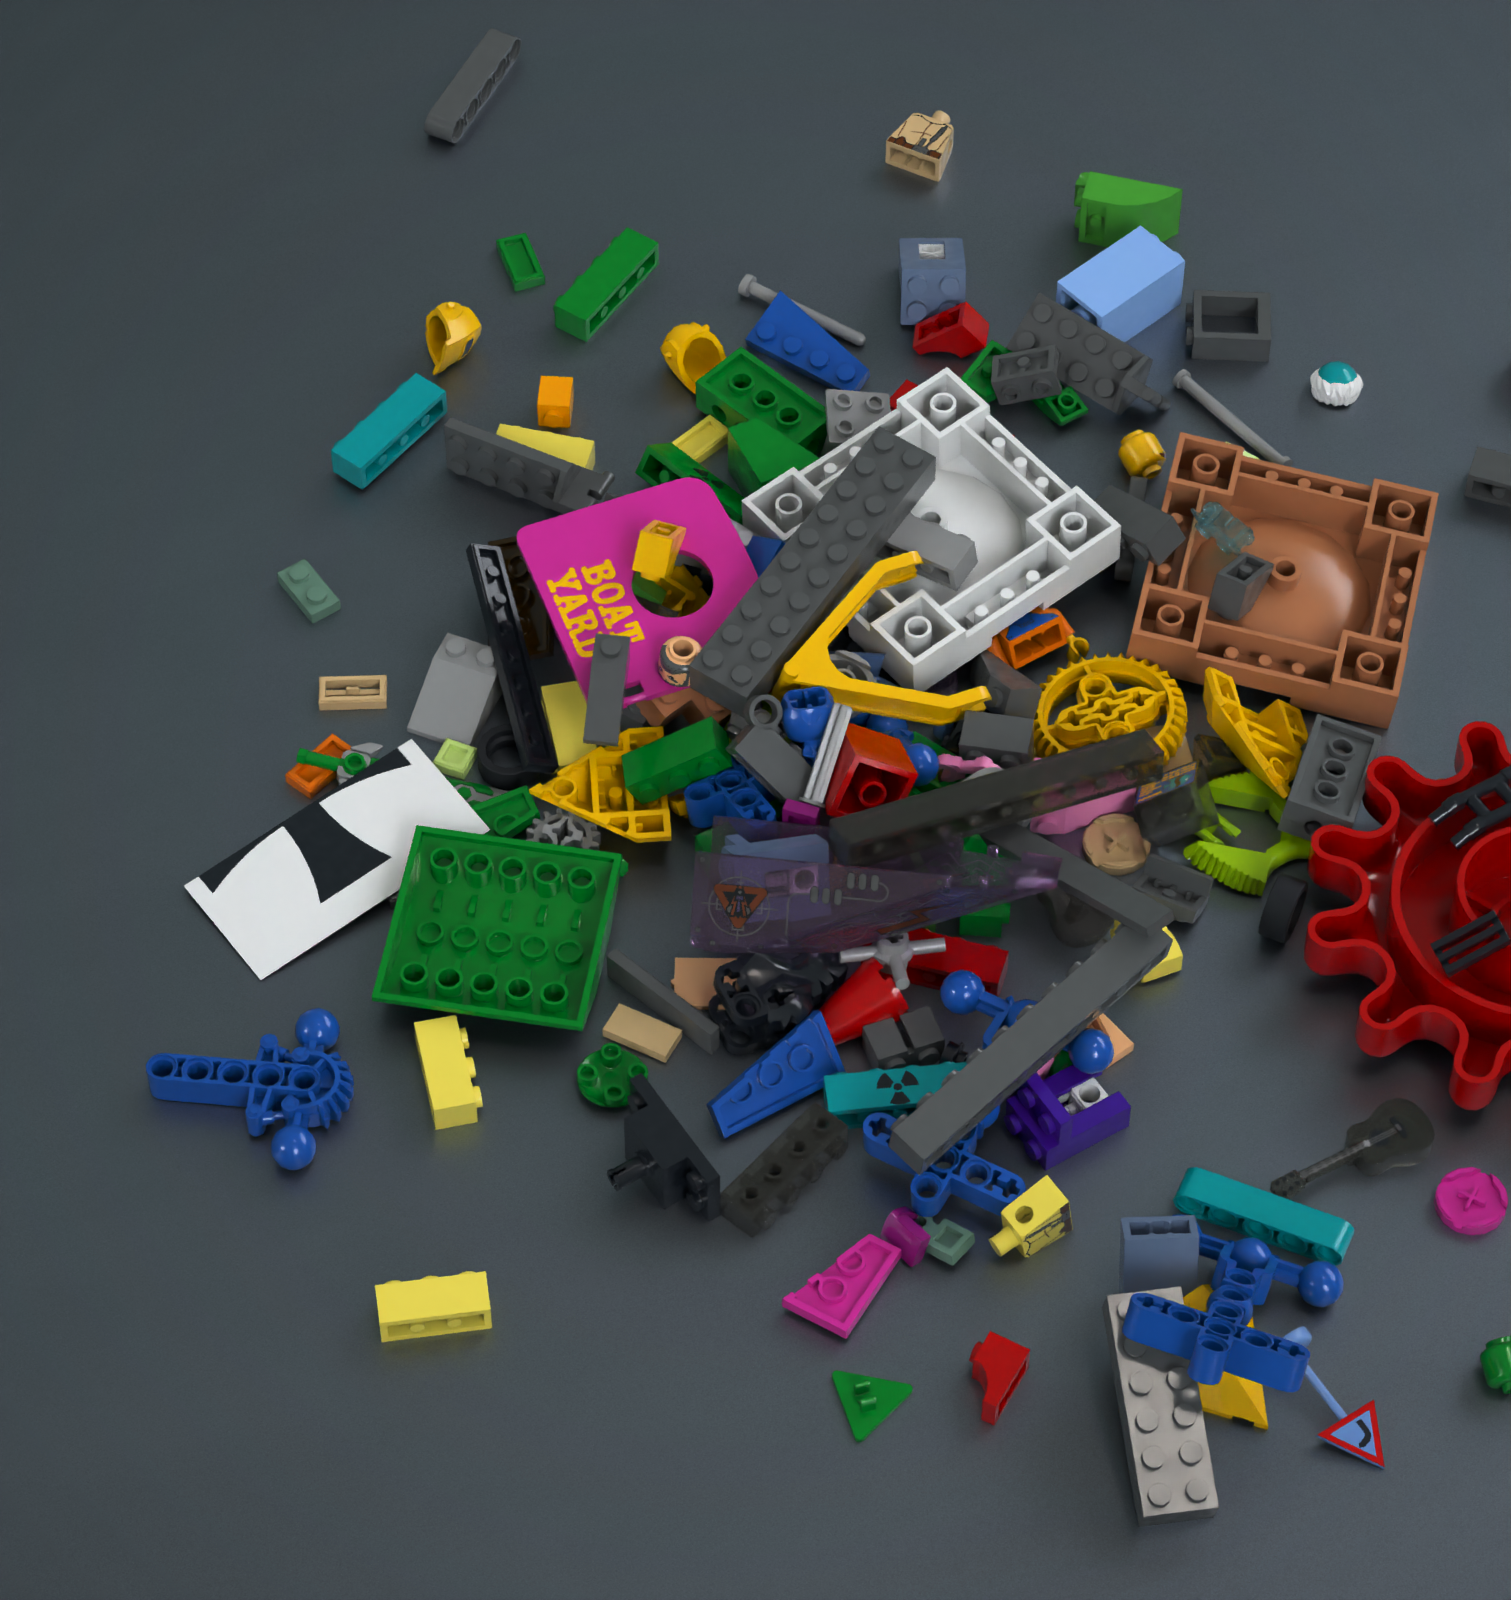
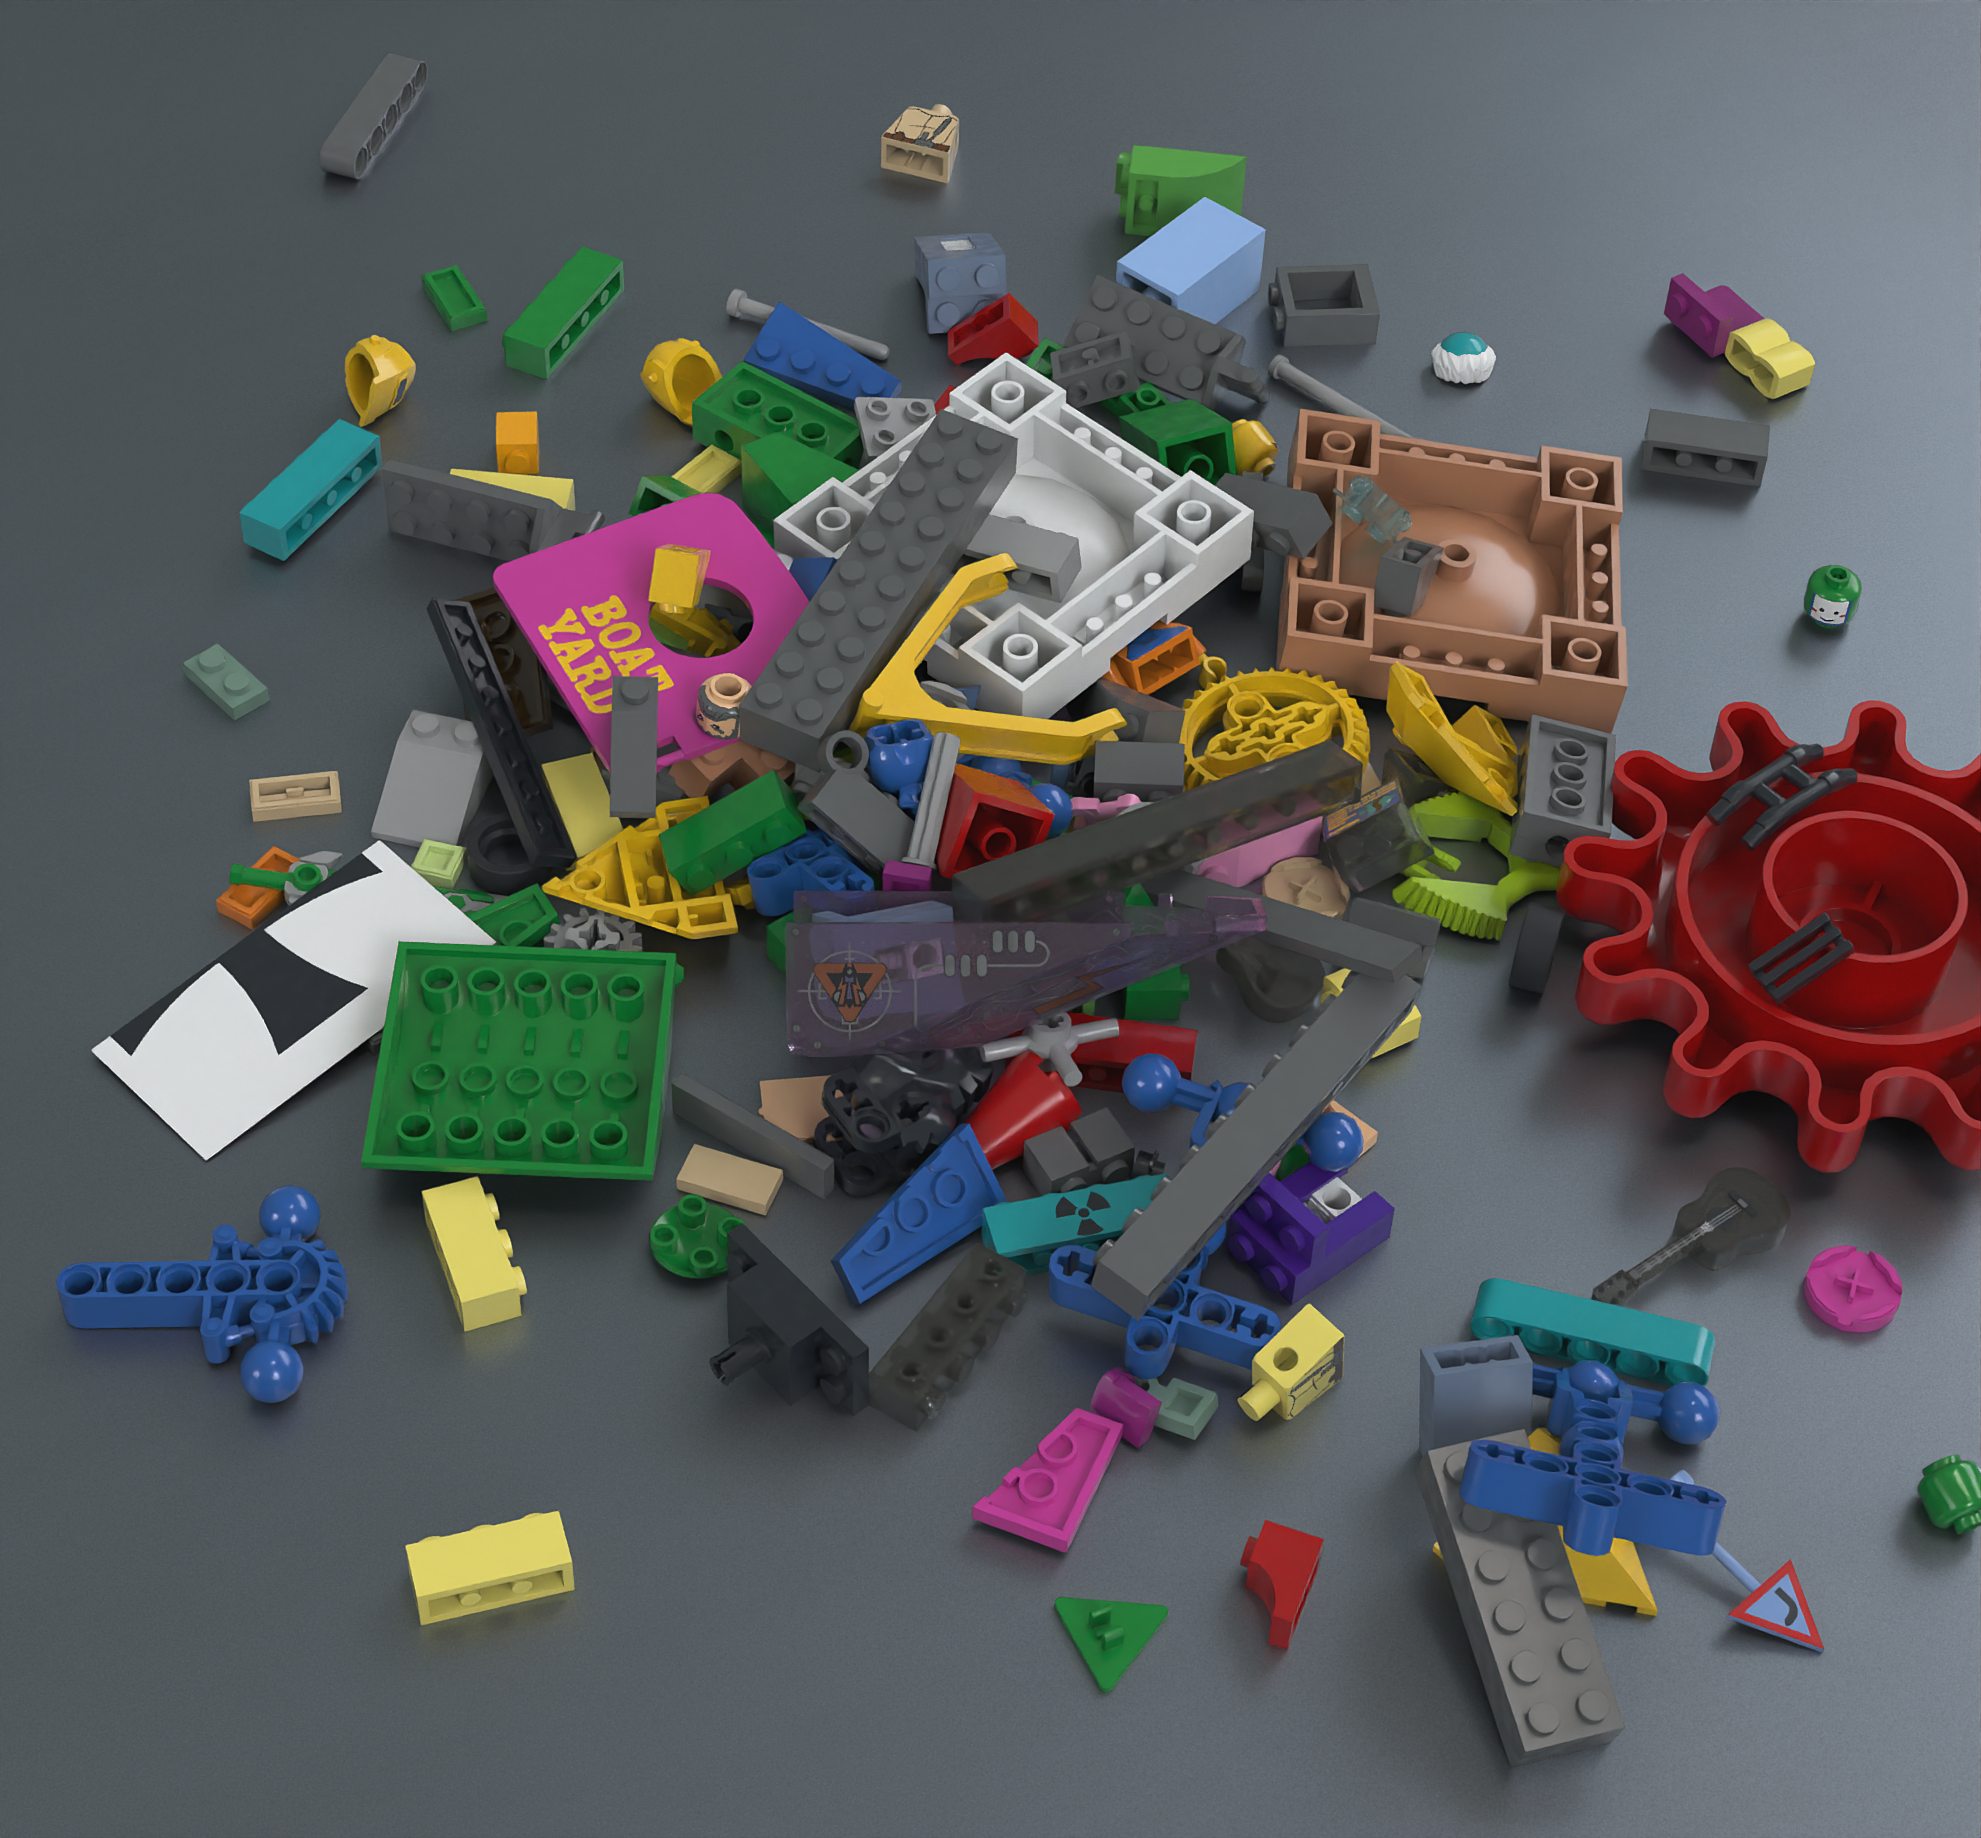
camera: 10 degrees left, 5 degrees down
none -> green slope [1119,399,1237,486]

